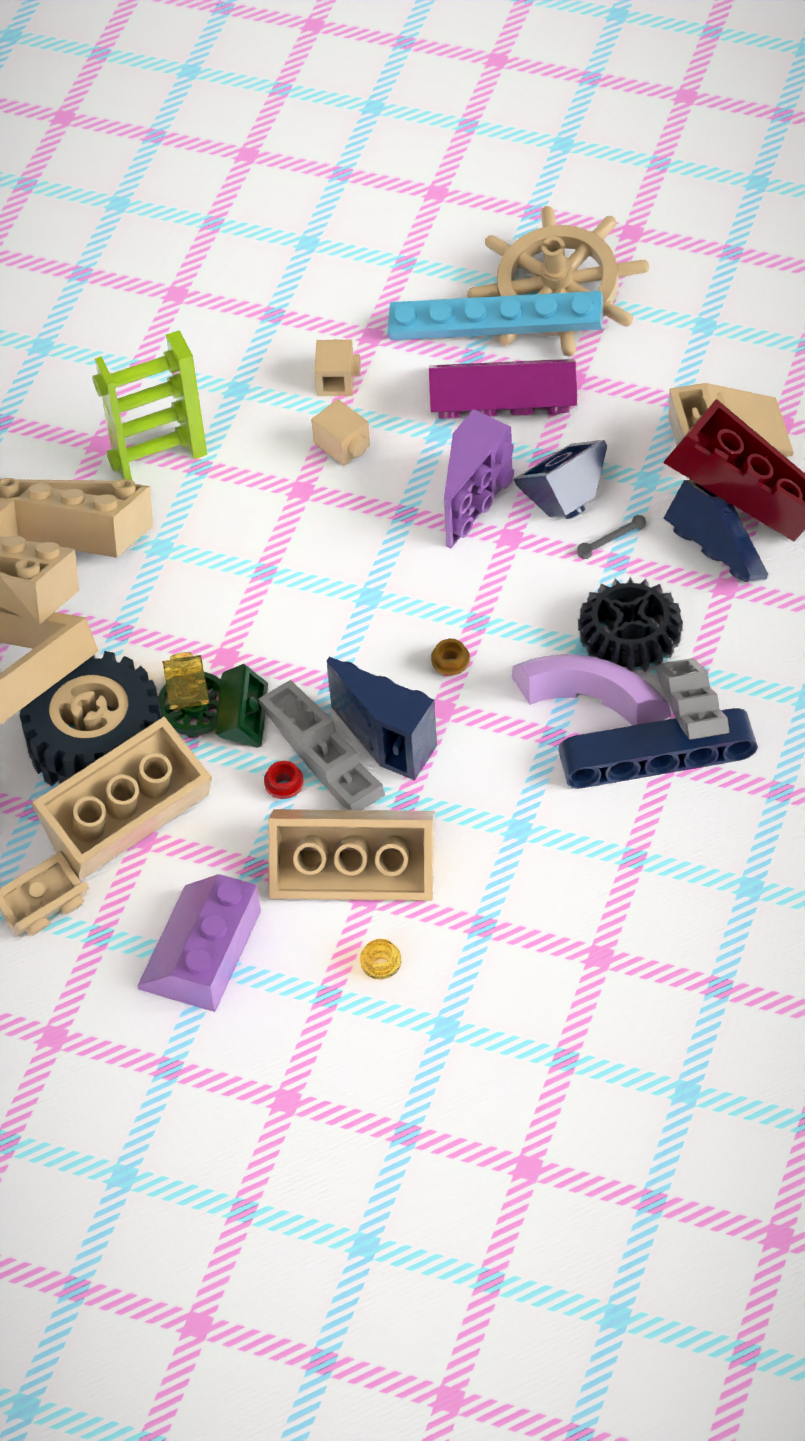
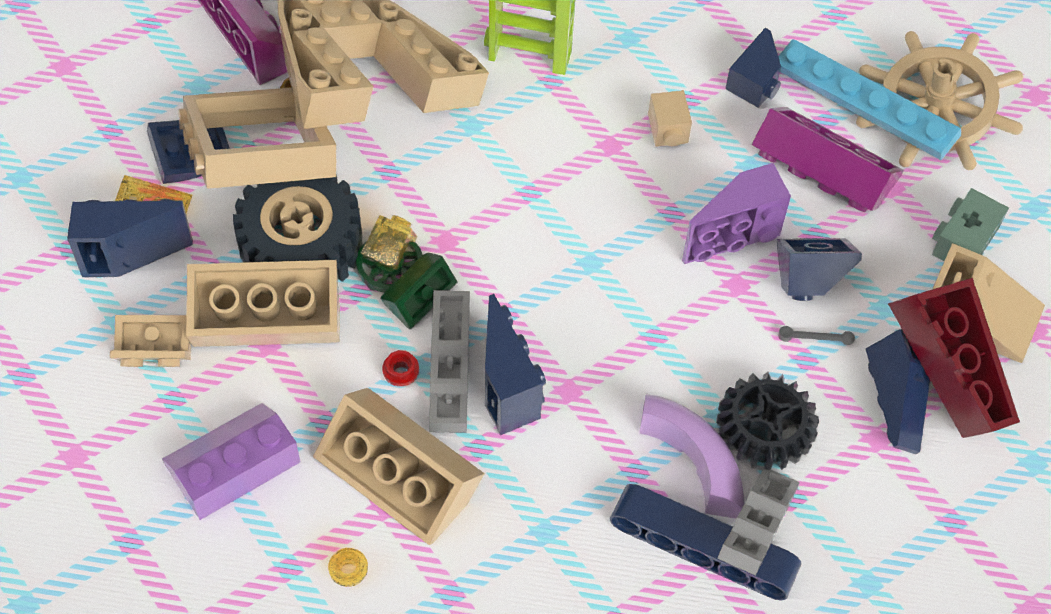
camera: 30 degrees right, 5 degrees up
tan brick [314,339,361,396] -> none
pearl gold plate [431,638,470,676] -> none
none -> dark blue slope [725,27,781,108]
none -> sand green brick [932,188,1009,261]

